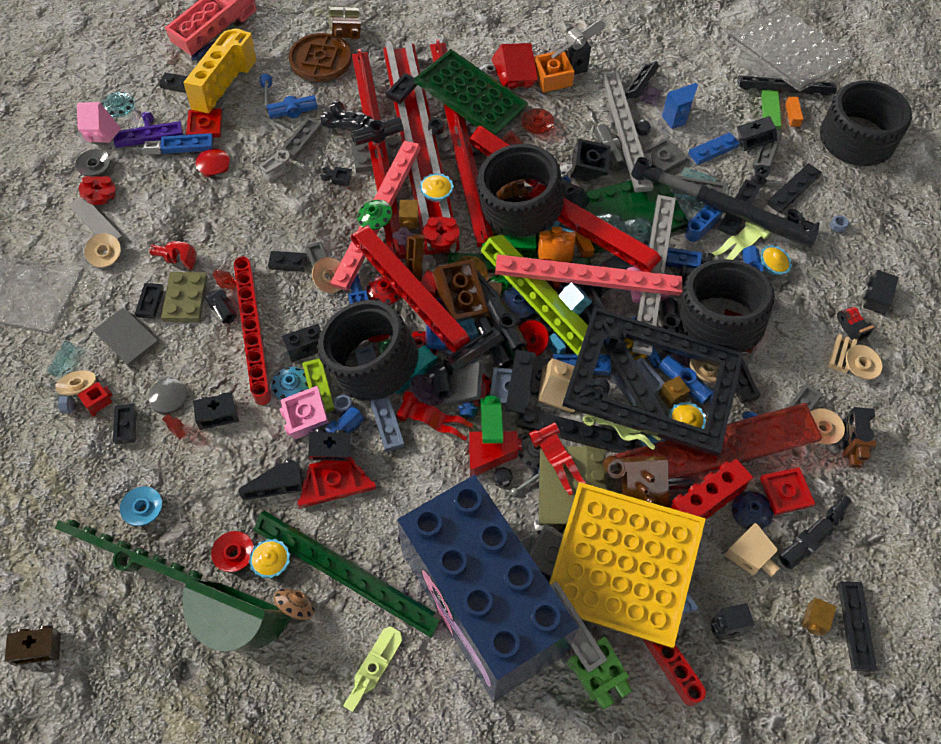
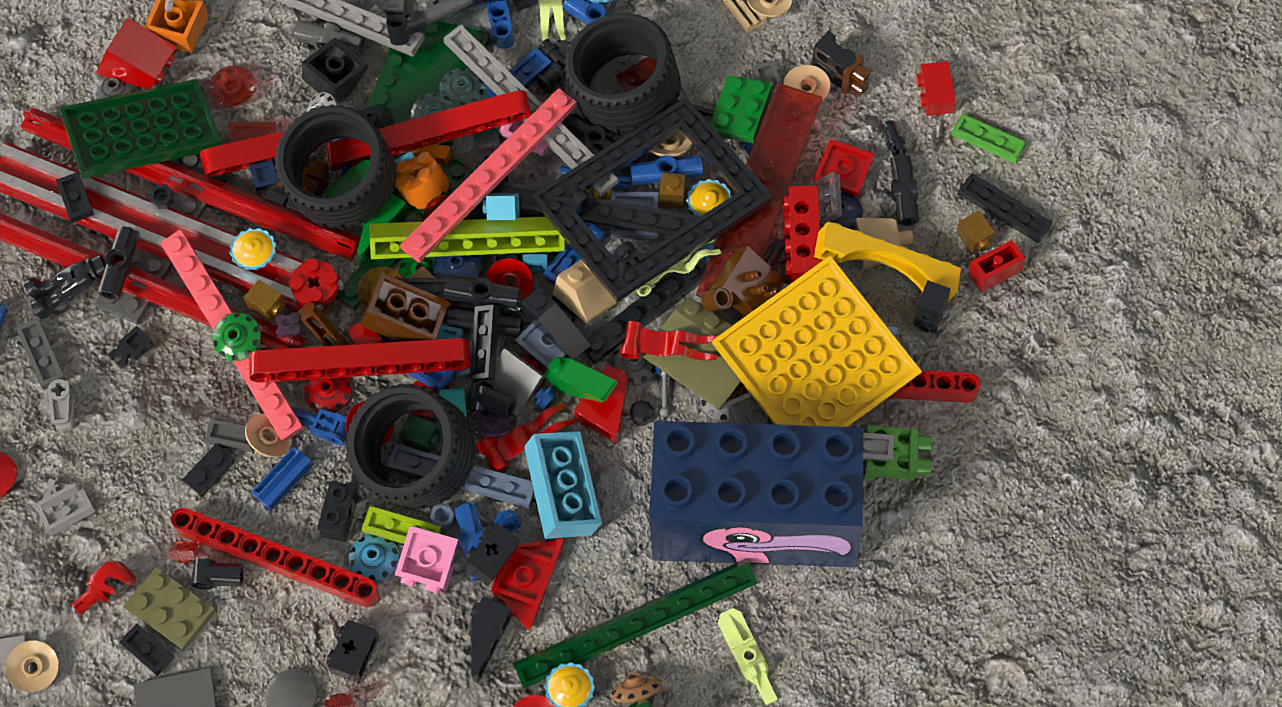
camera: 50 degrees left, 5 degrees up
none -> light grey slope [36,479,96,536]
none -> blue piece [251,447,313,511]
none -> blue plate [494,510,521,532]
none -> medium azure brick [524,431,602,539]
none -> green plate [710,75,773,144]
none -> yellow arch [814,222,961,302]
none -> clear plate [816,172,842,225]
none -> red brick [916,61,956,116]
none -> bright green tile [952,113,1026,164]
none -> red brick [968,240,1026,293]

